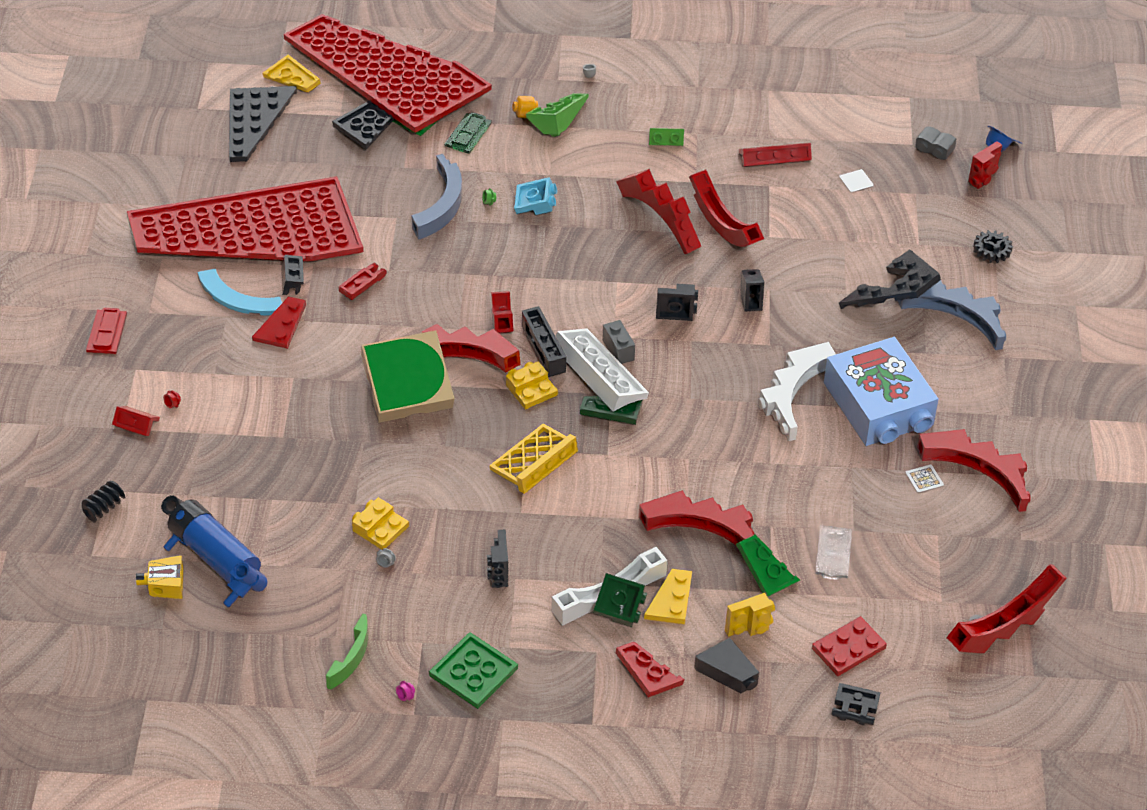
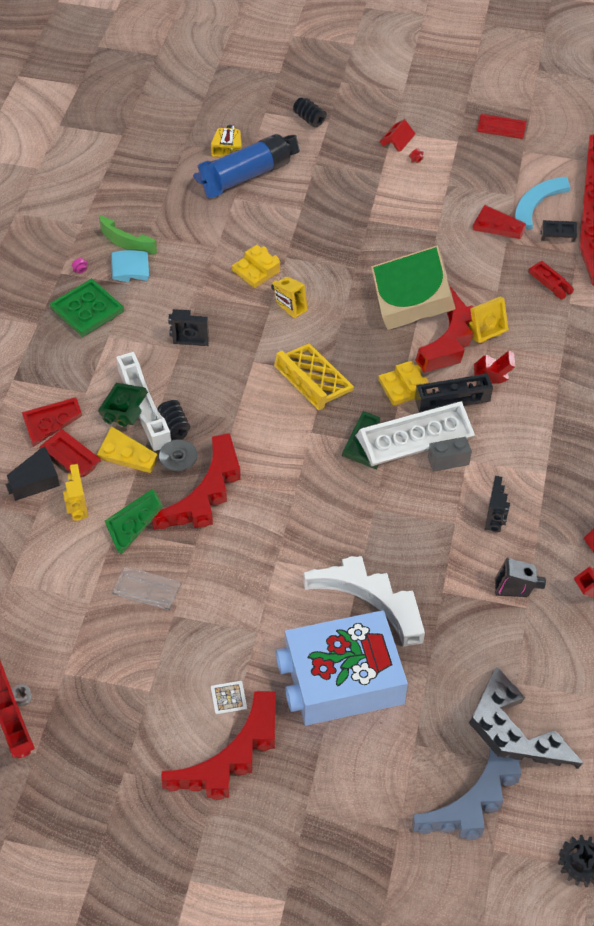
camera: 100 degrees right, 5 degrees up
light grey plate [376,548,396,568] -> none
plate [812,616,887,677] -> none
none -> red piece [39,429,101,478]
none -> medium azure slope [111,250,149,282]
none -> black piece [157,400,191,440]
none -> dark grey dish [159,440,197,471]
none -> yellow torso [271,277,308,319]
none -> yellow plate [469,296,509,343]

